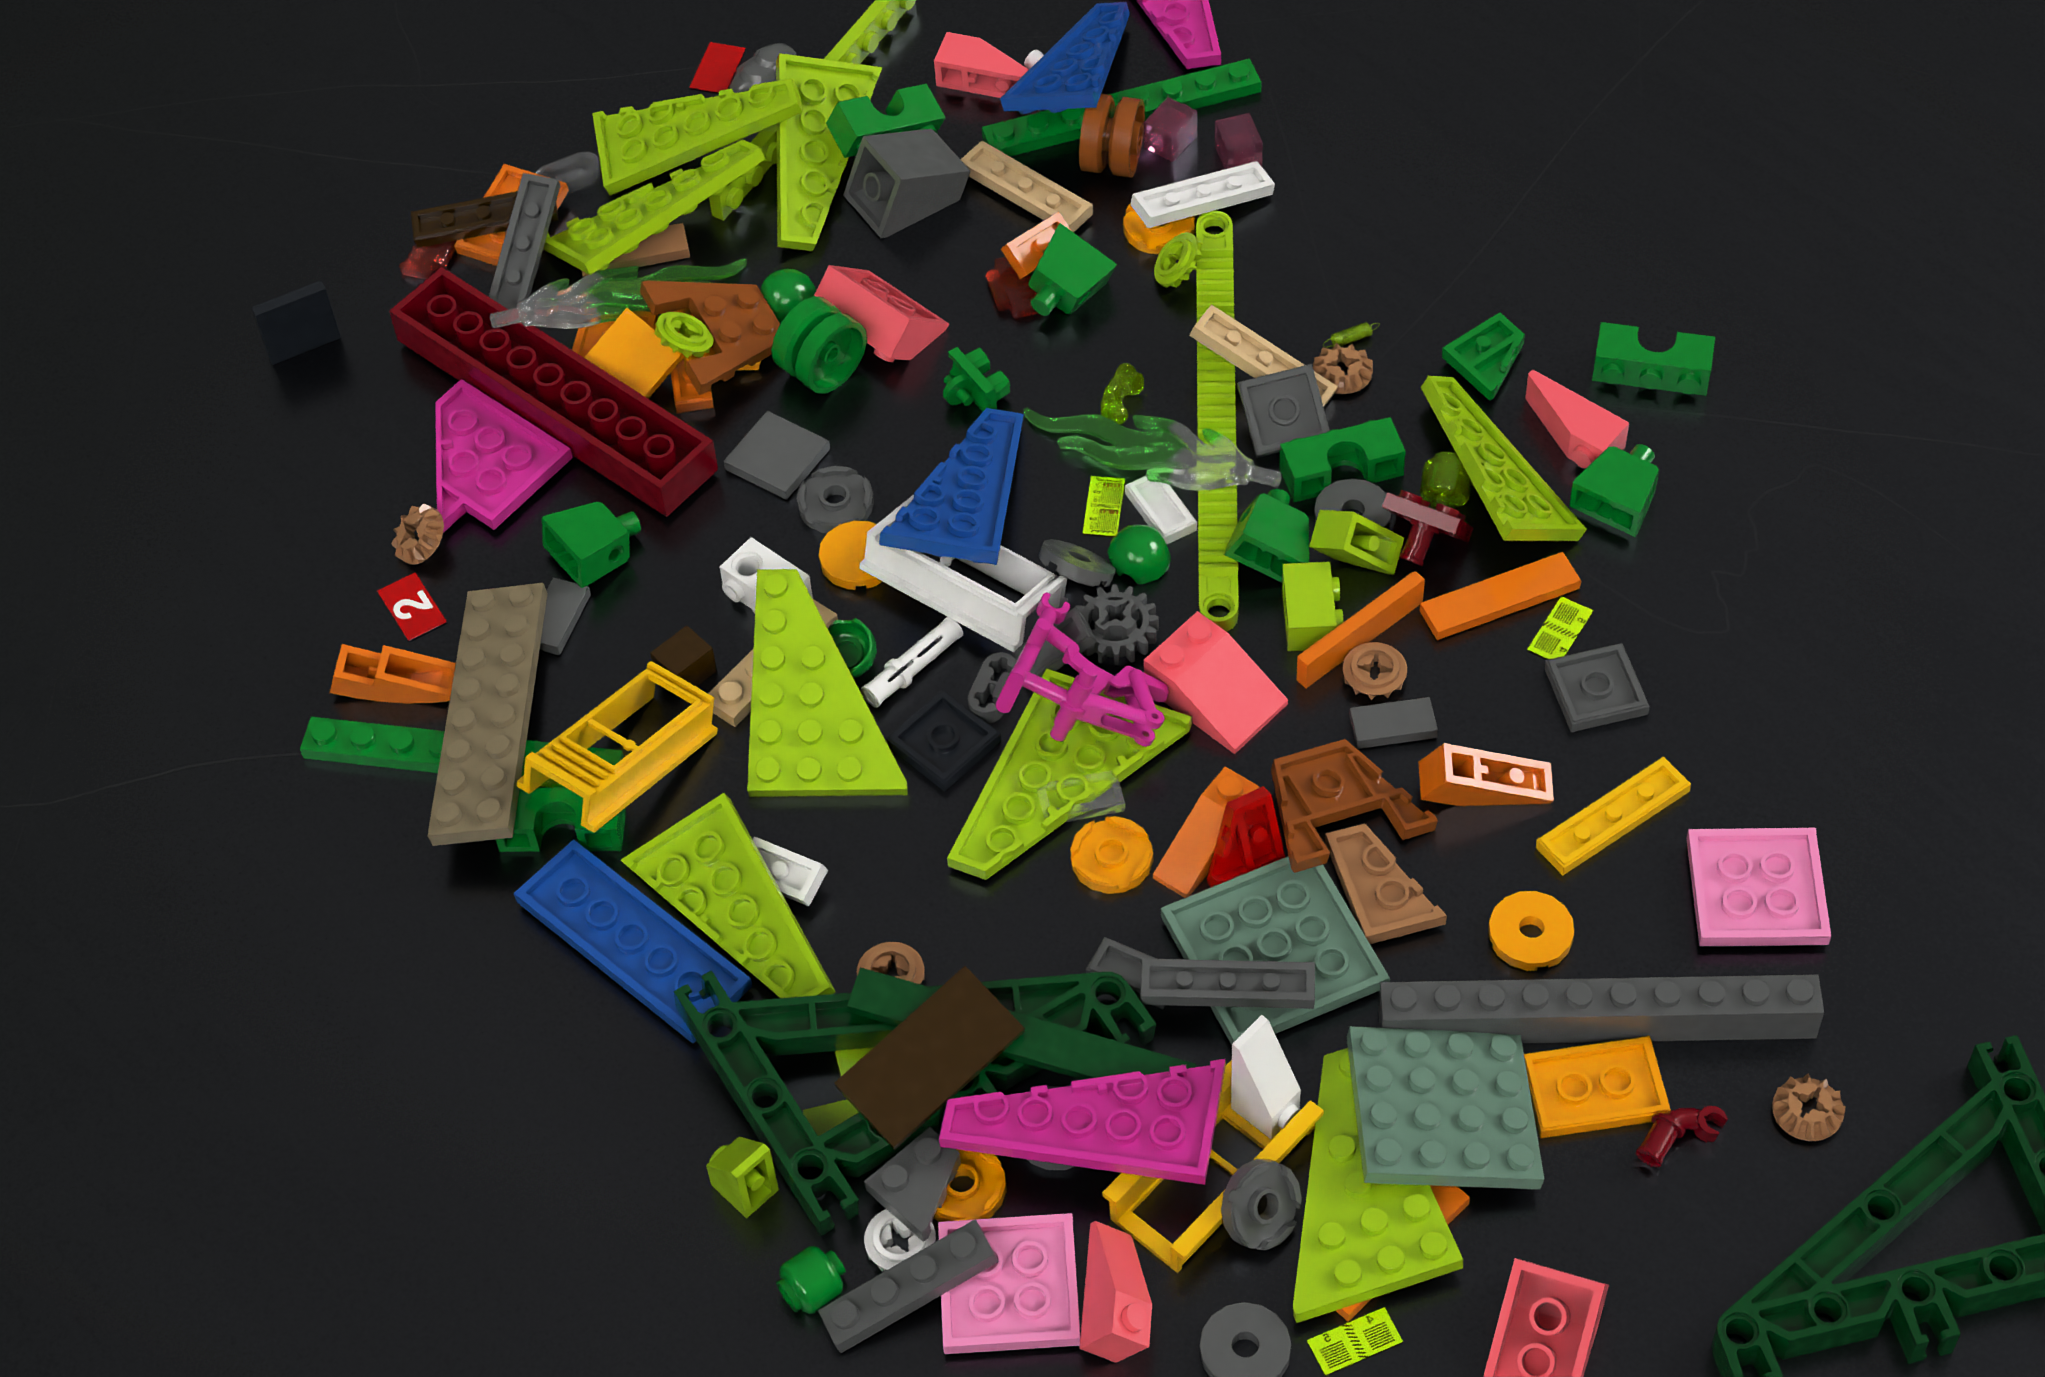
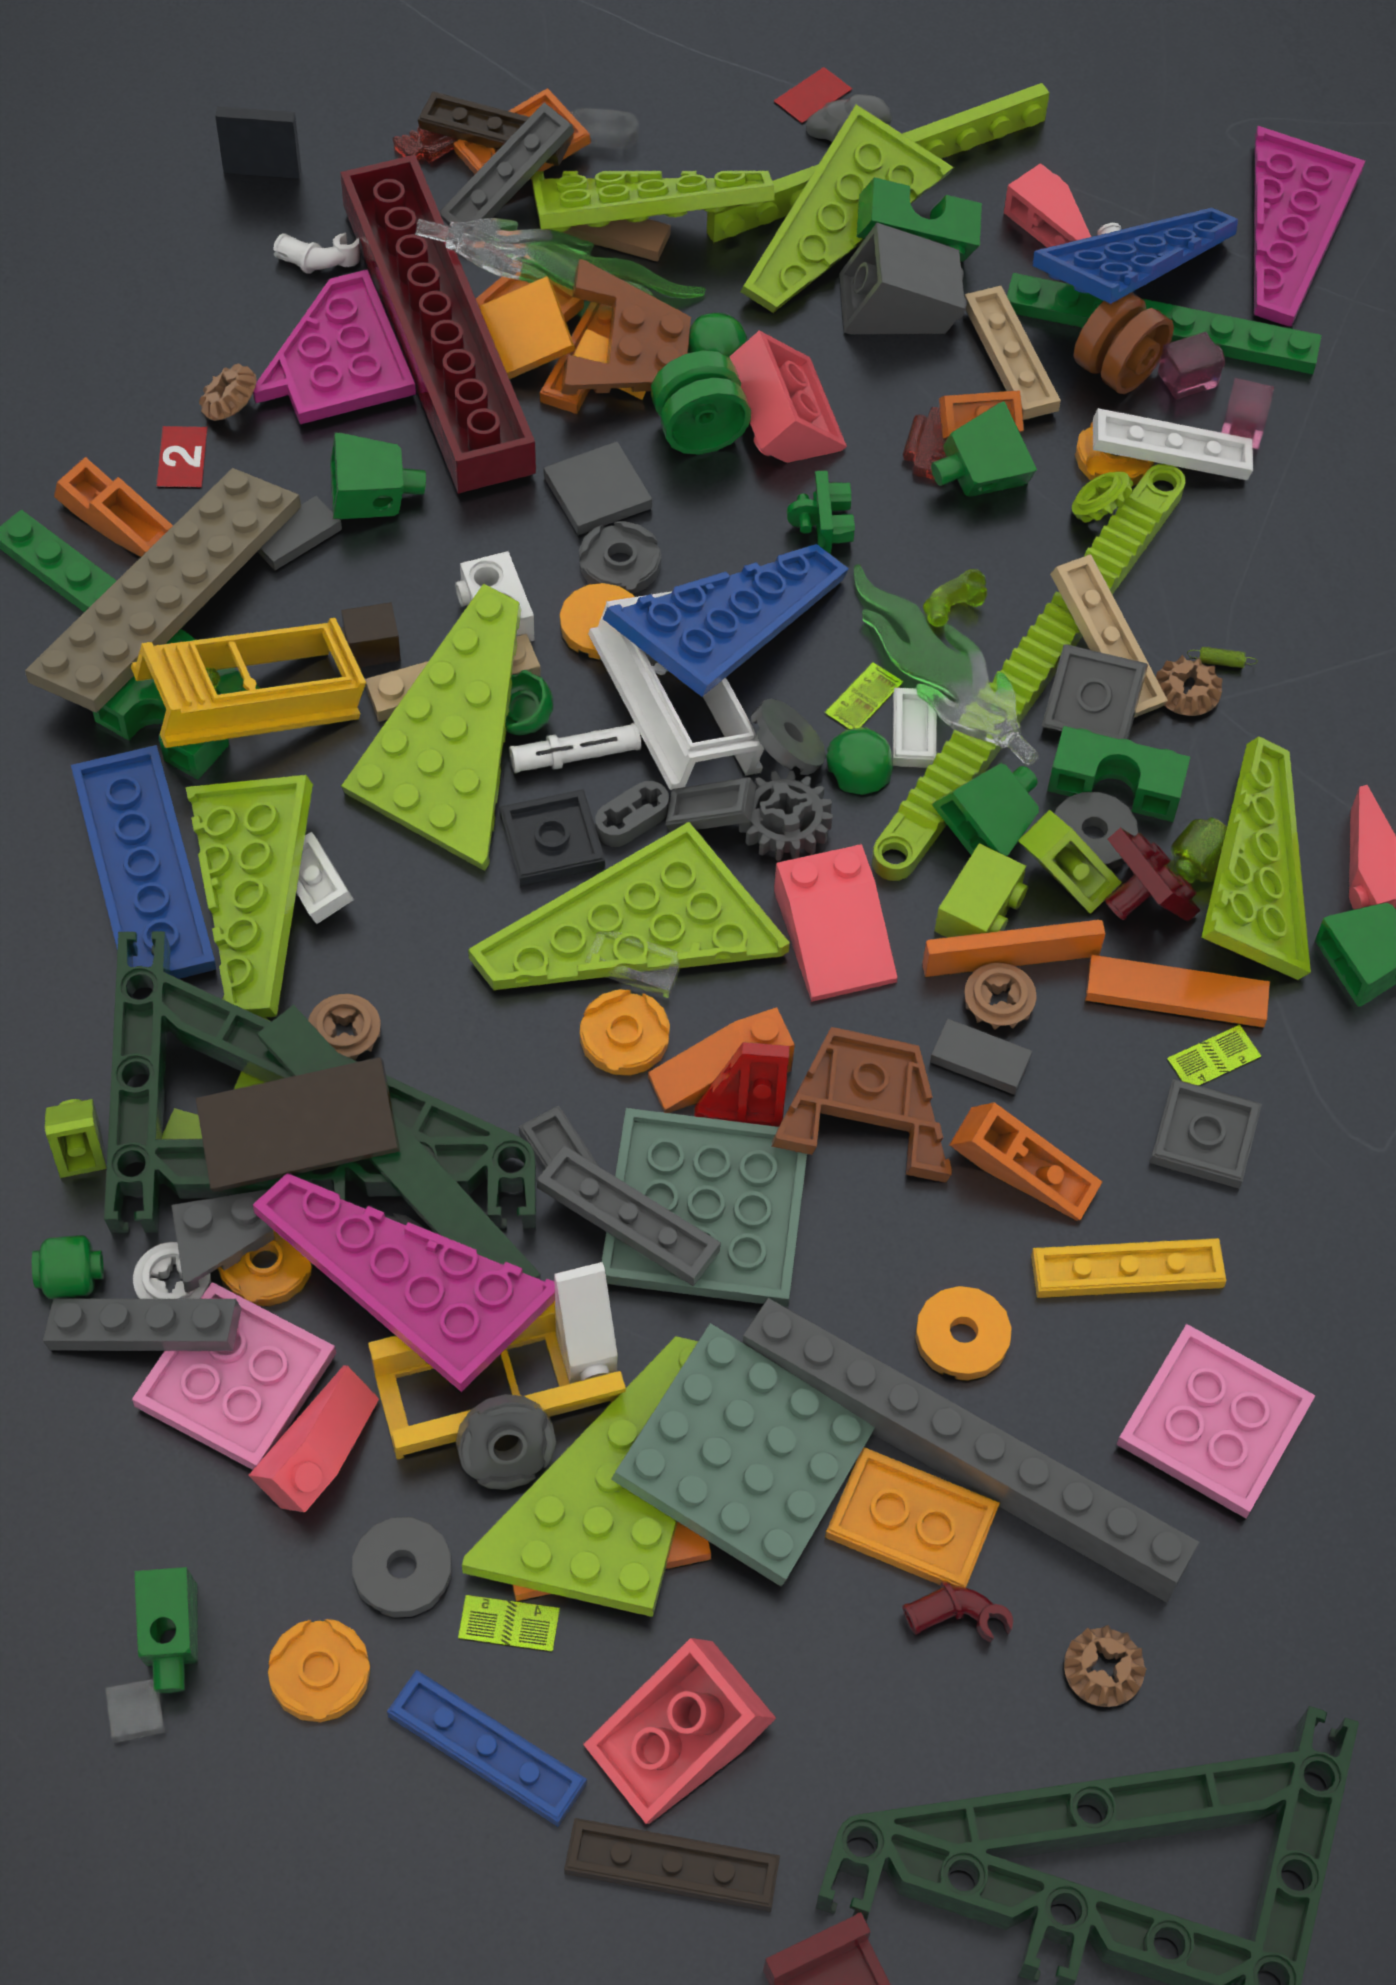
camera: 25 degrees right, 5 degrees up
lime wing [592,78,803,196] -> none
lime gear [654,312,714,358] -> none
dark pink piece [995,592,1169,747] -> none
medium nougat wing [1325,823,1447,944] -> none
green wing [1442,312,1525,401] -> none
none -> white piece [273,233,360,274]

